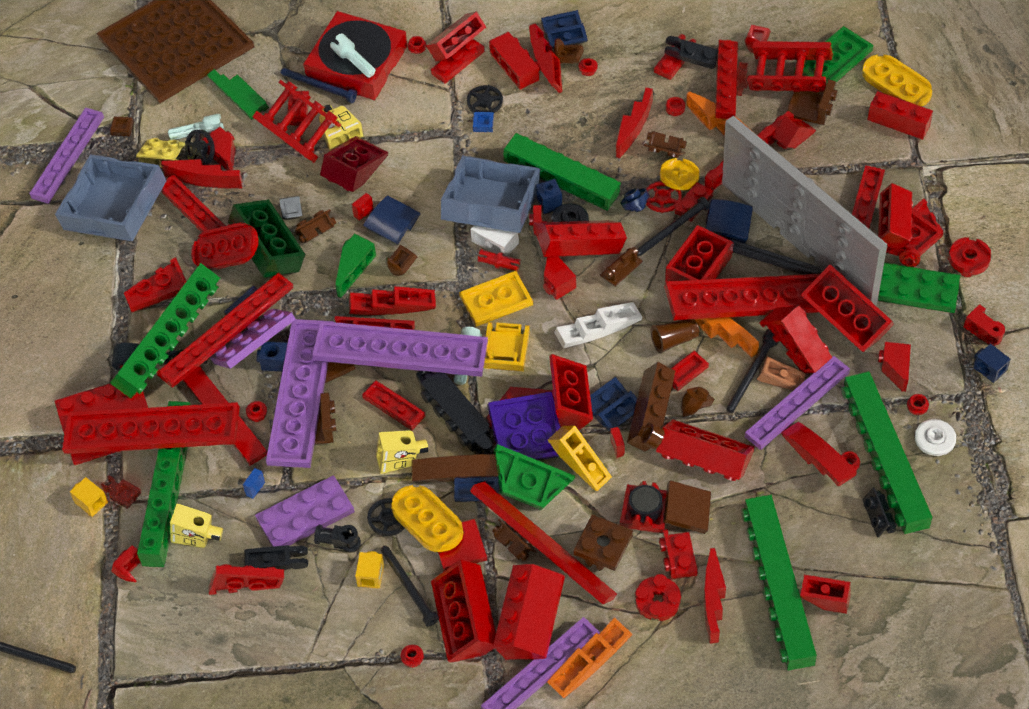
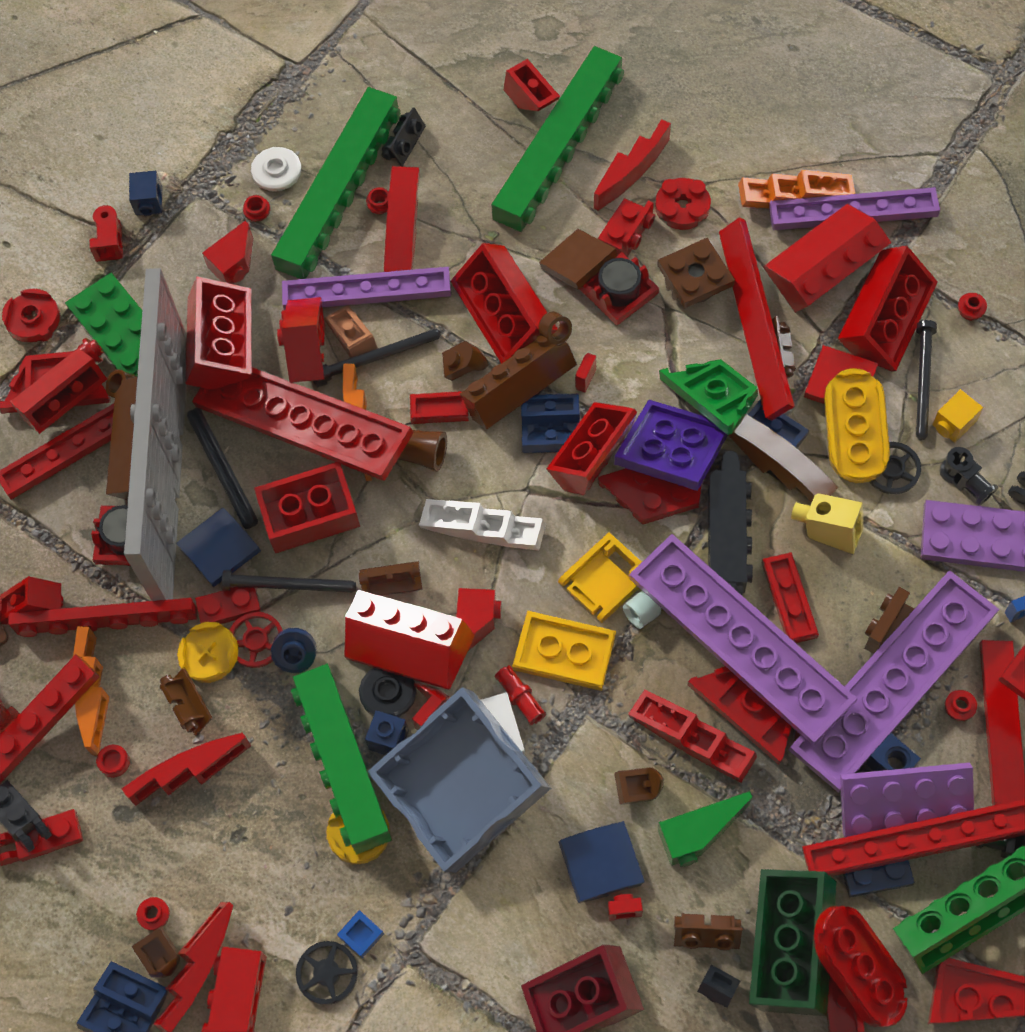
camera: 140 degrees left, 10 degrees up
yellow slope [548,426,612,491] -> none

